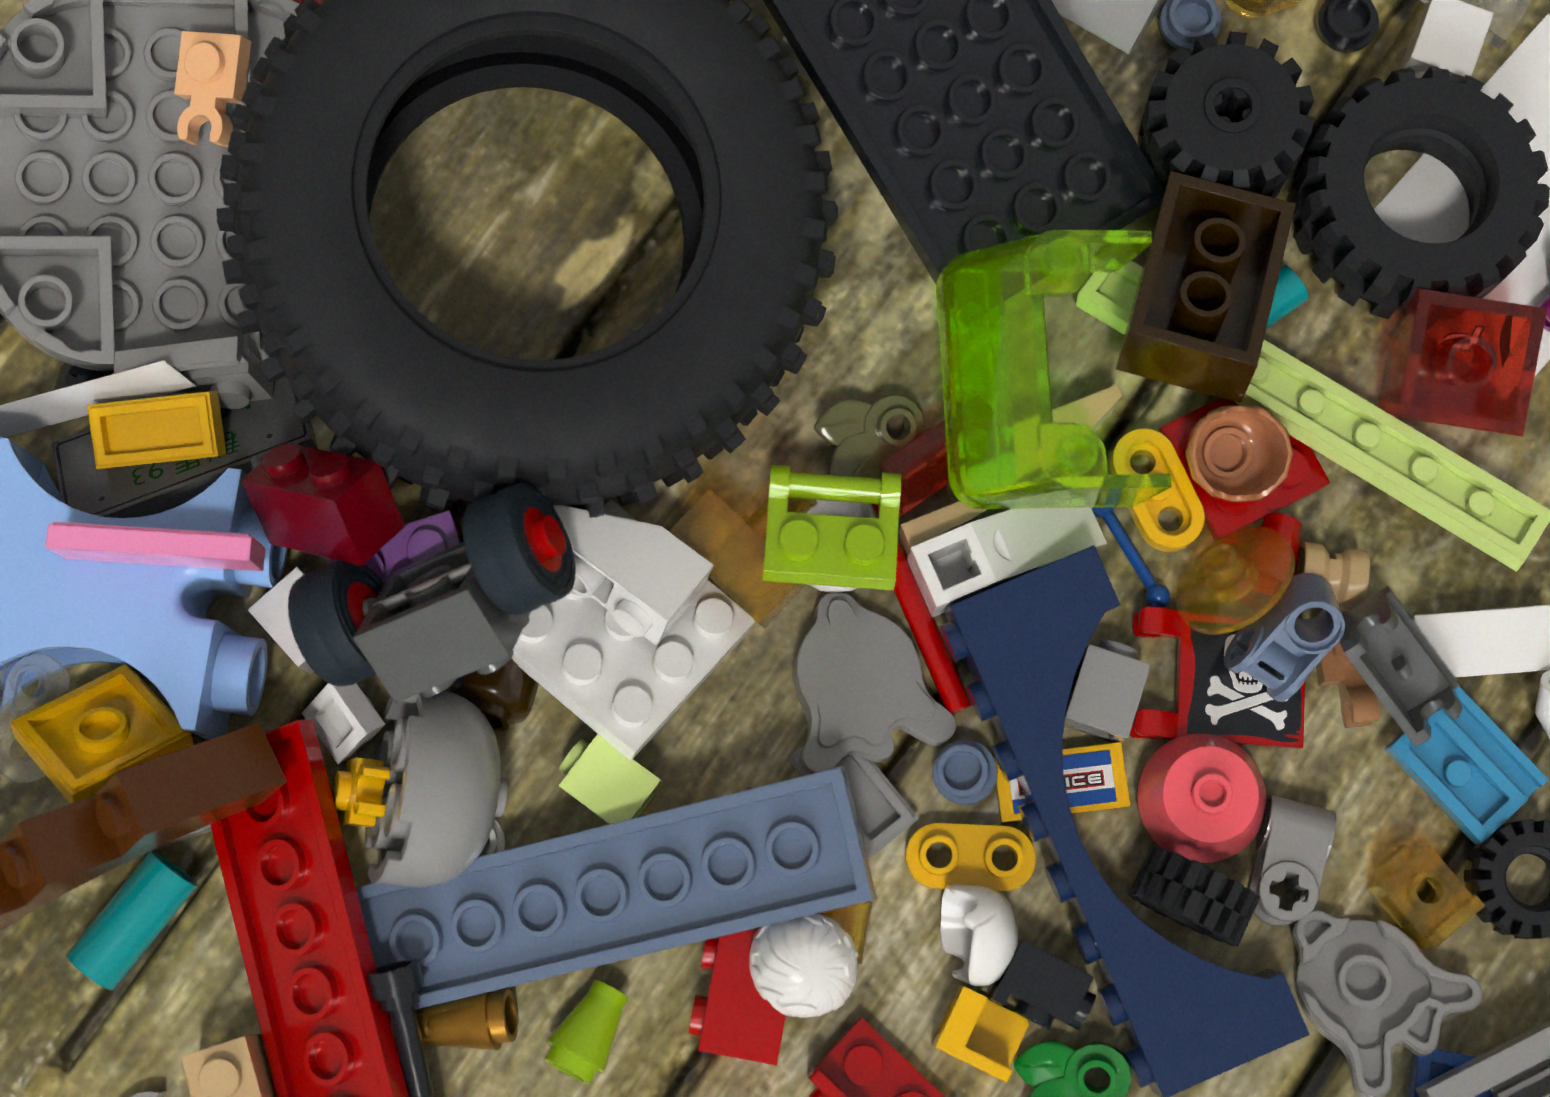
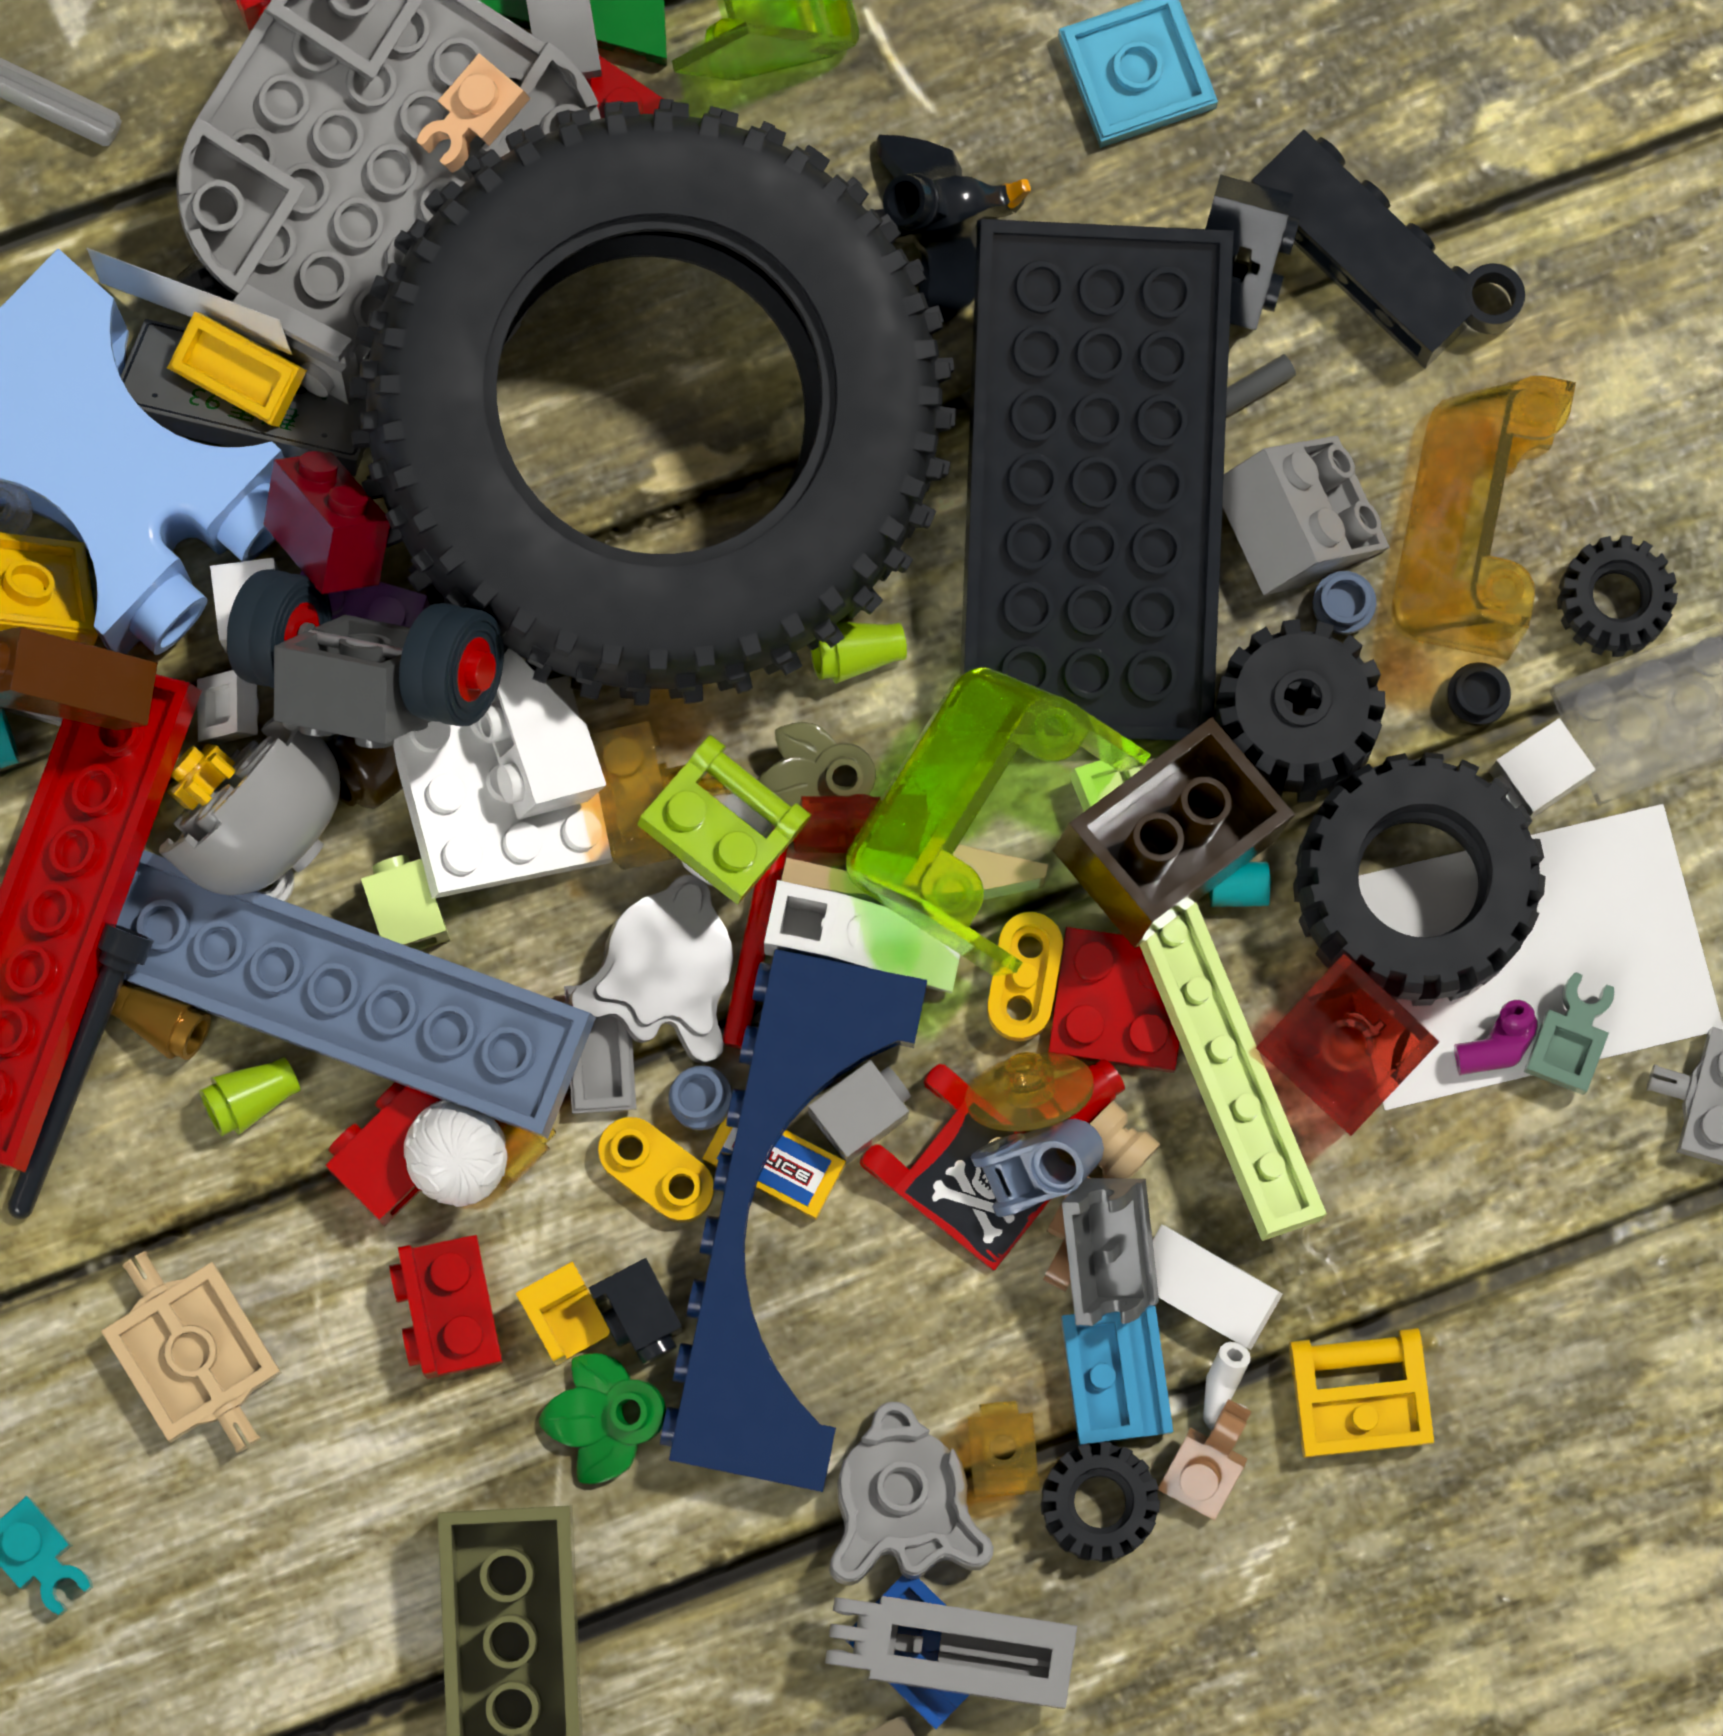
camera: 30 degrees right, 0 degrees up
bright pink tile [45,522,266,571] -> none
white hair [940,883,1018,986] -> none
blue hinge [1089,491,1170,608] -> none
black tyre [1128,846,1260,947] -> none
coral cone [1137,733,1267,863] -> none
nougat hair [1185,405,1293,502] -> none
light grey piece [1249,795,1337,926] -> none
none -> lime cone [811,622,907,684]

